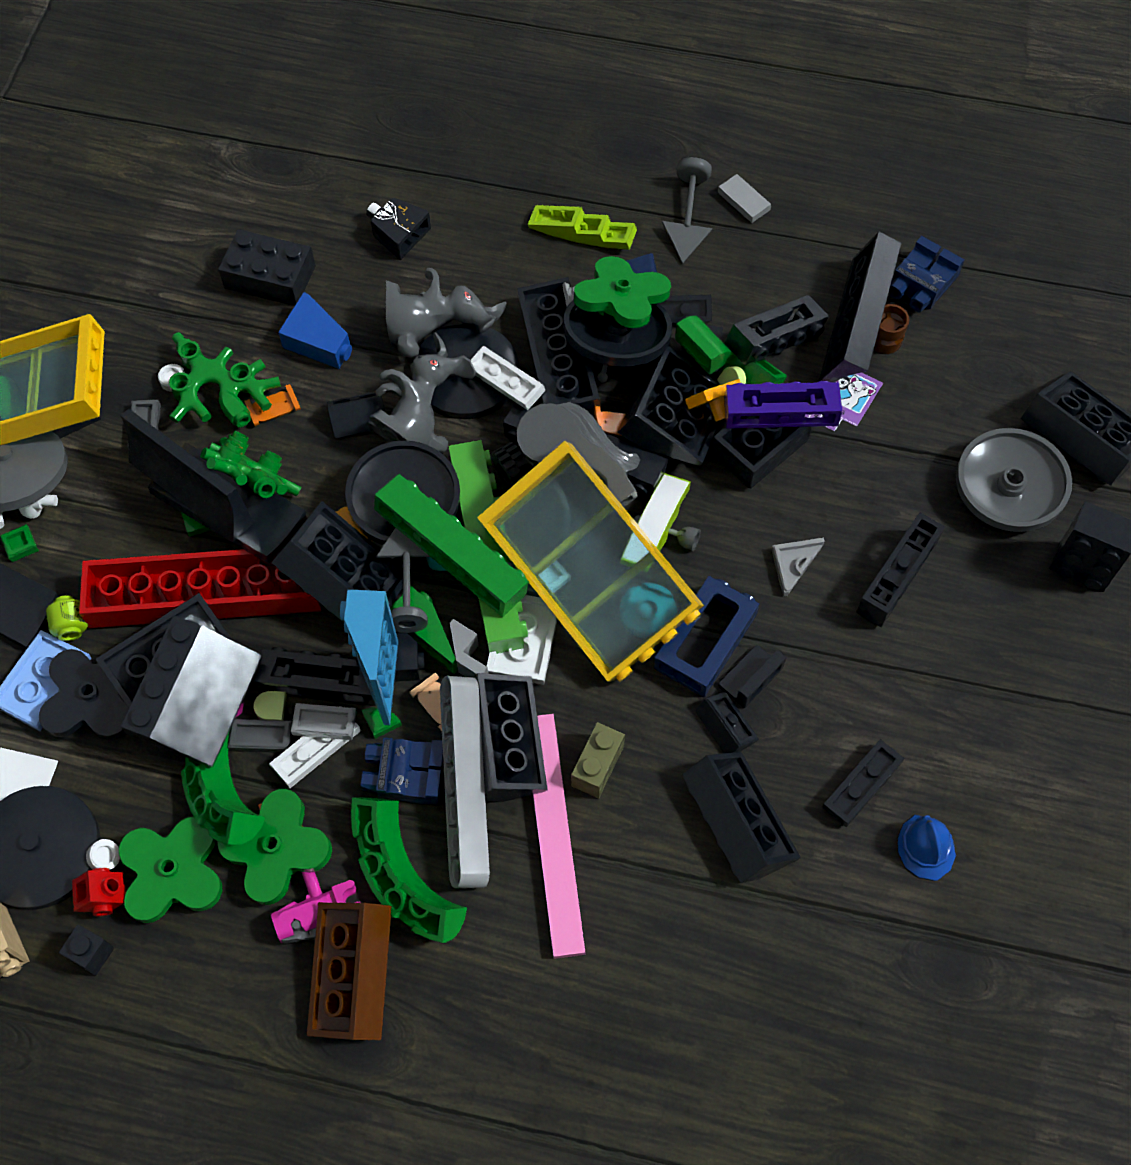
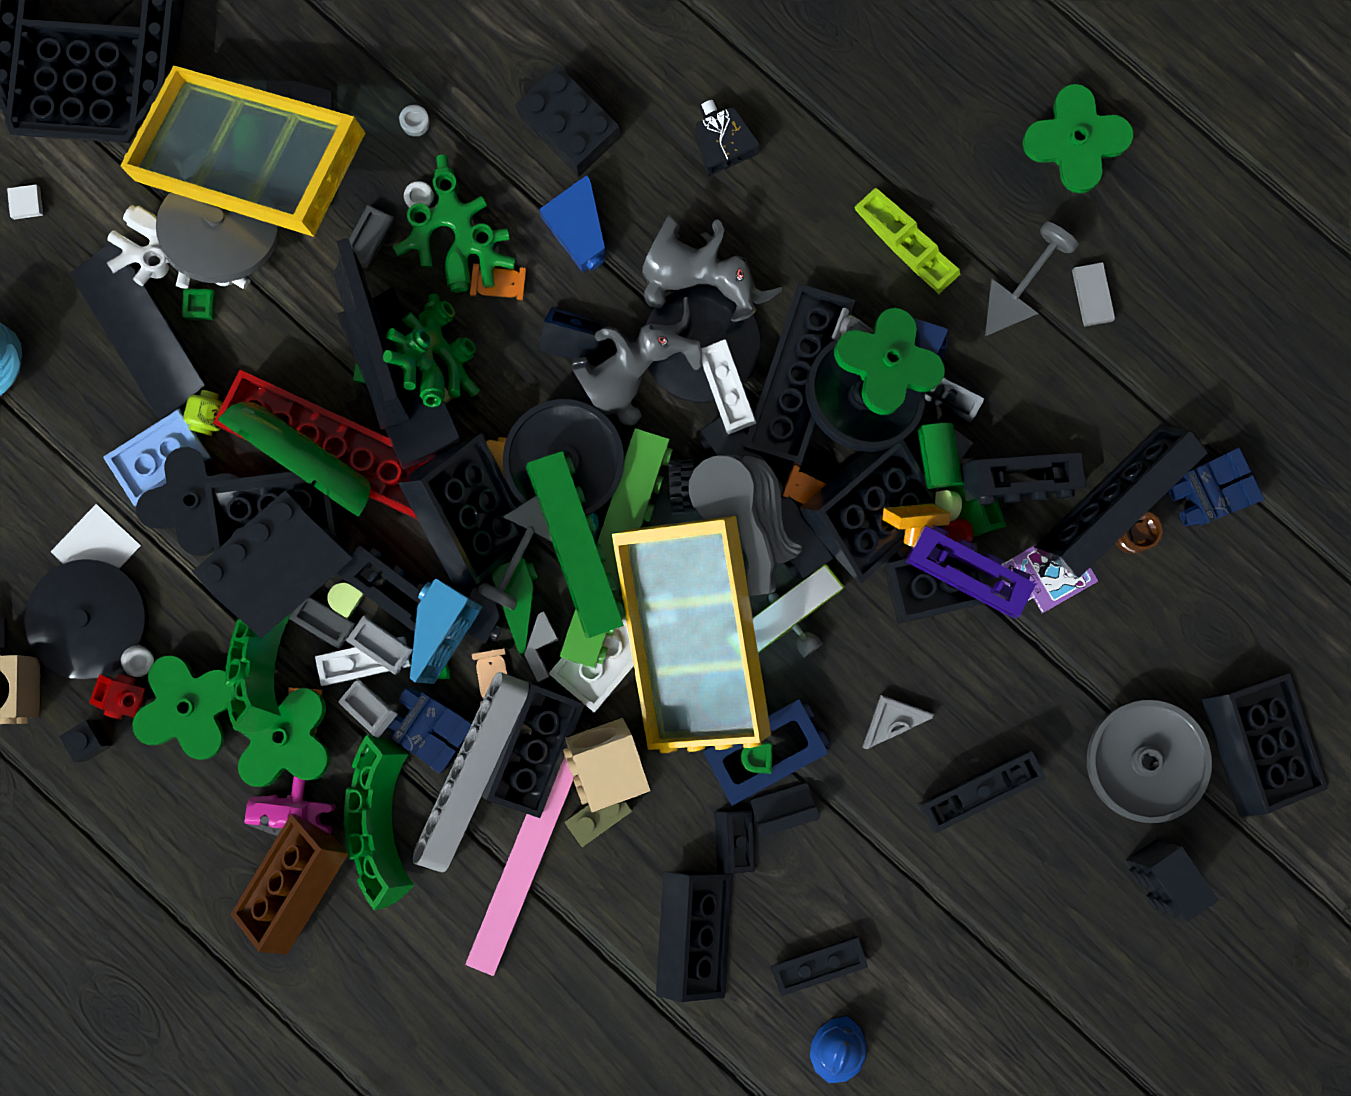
camera: 30 degrees right, 20 degrees up
none -> green brick [218,402,370,517]
none -> light grey tile [338,679,398,738]
none -> white tile [399,105,430,136]
none -> tan brick [563,718,650,812]
none -> green tile [741,742,772,774]
none -> green plant [1022,84,1133,193]

